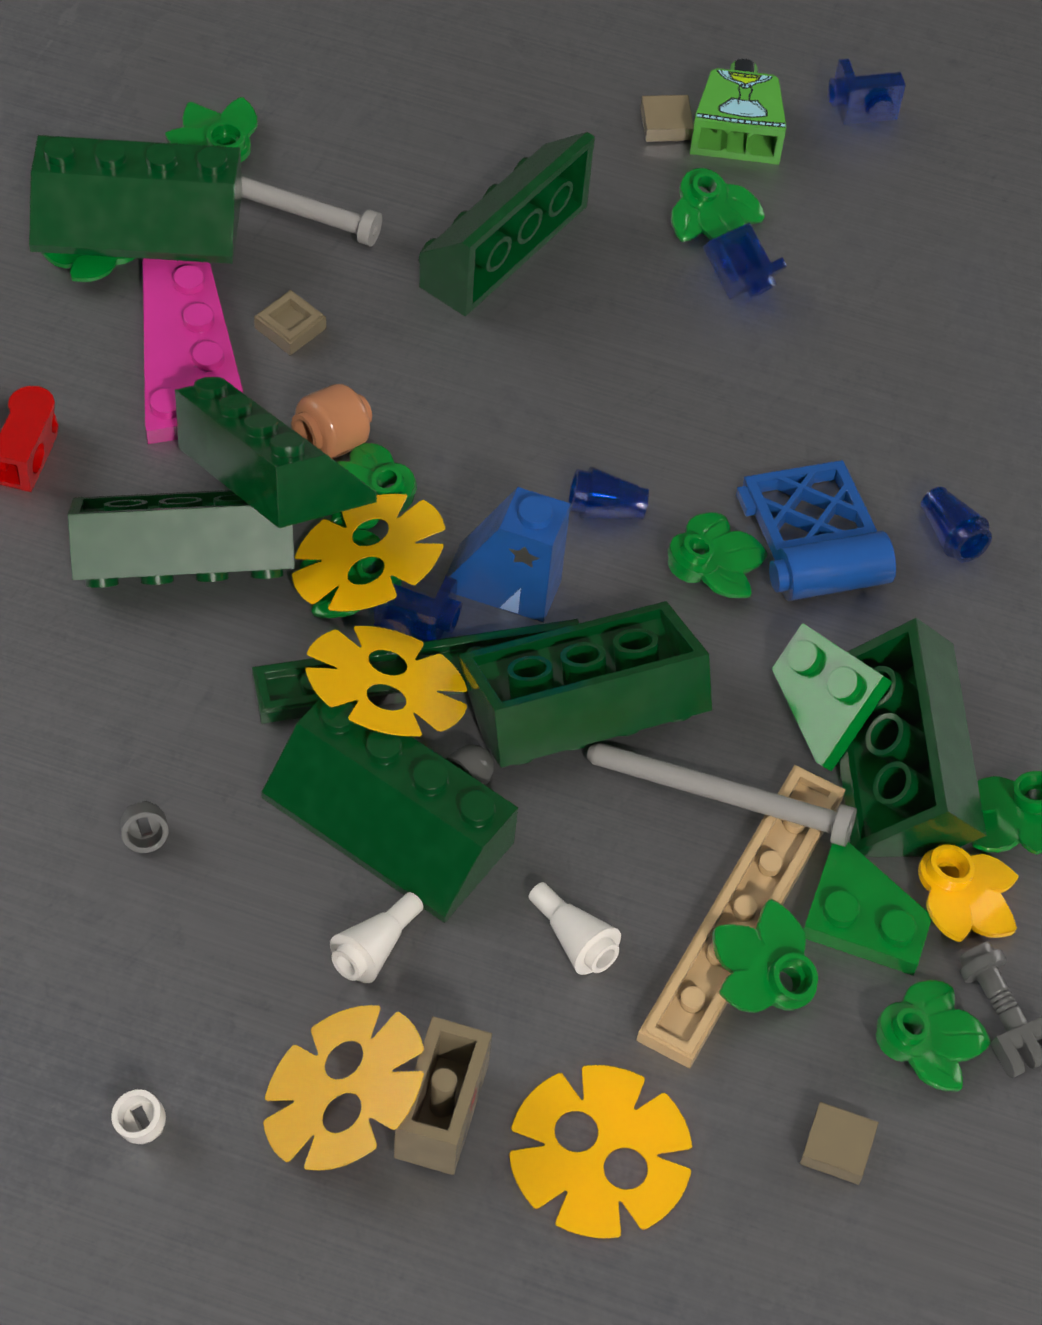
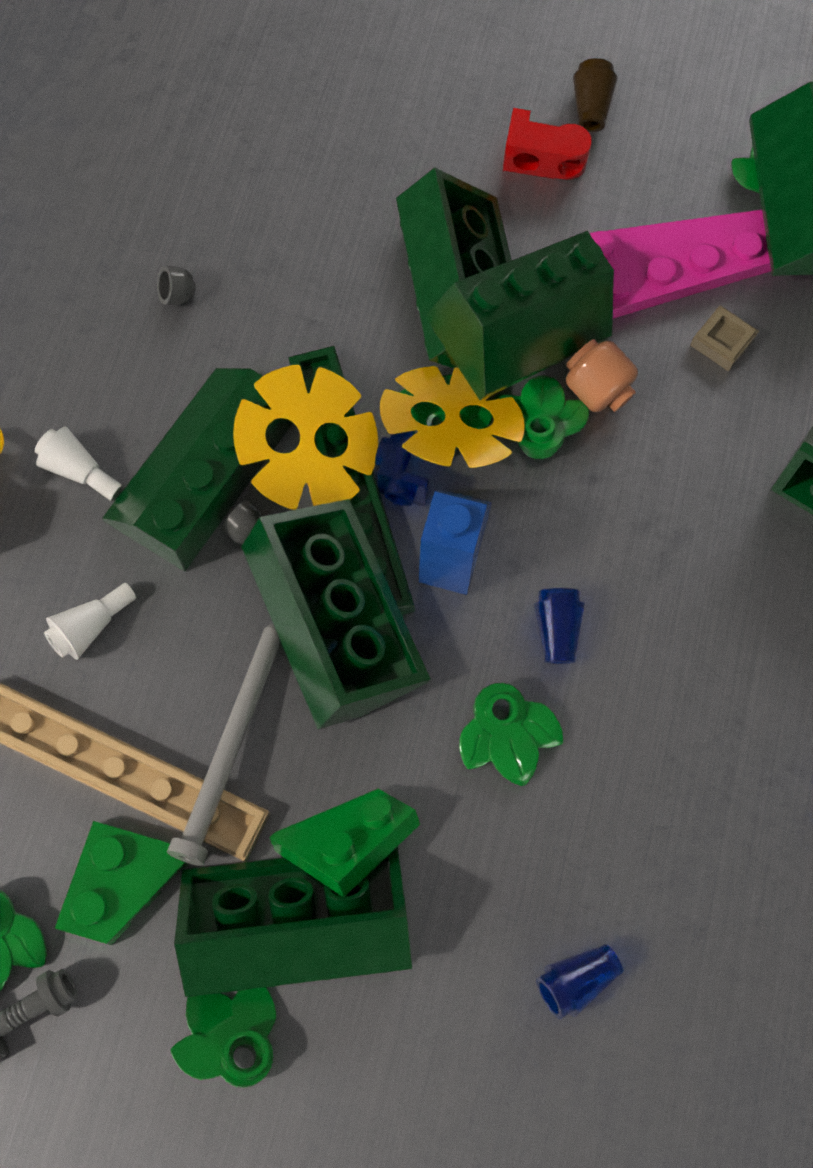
camera: 90 degrees right, 15 degrees up
green plate [712,899,818,1013] -> none
blue piece [736,460,896,601] -> none
yellow plate [918,844,1019,942] -> none

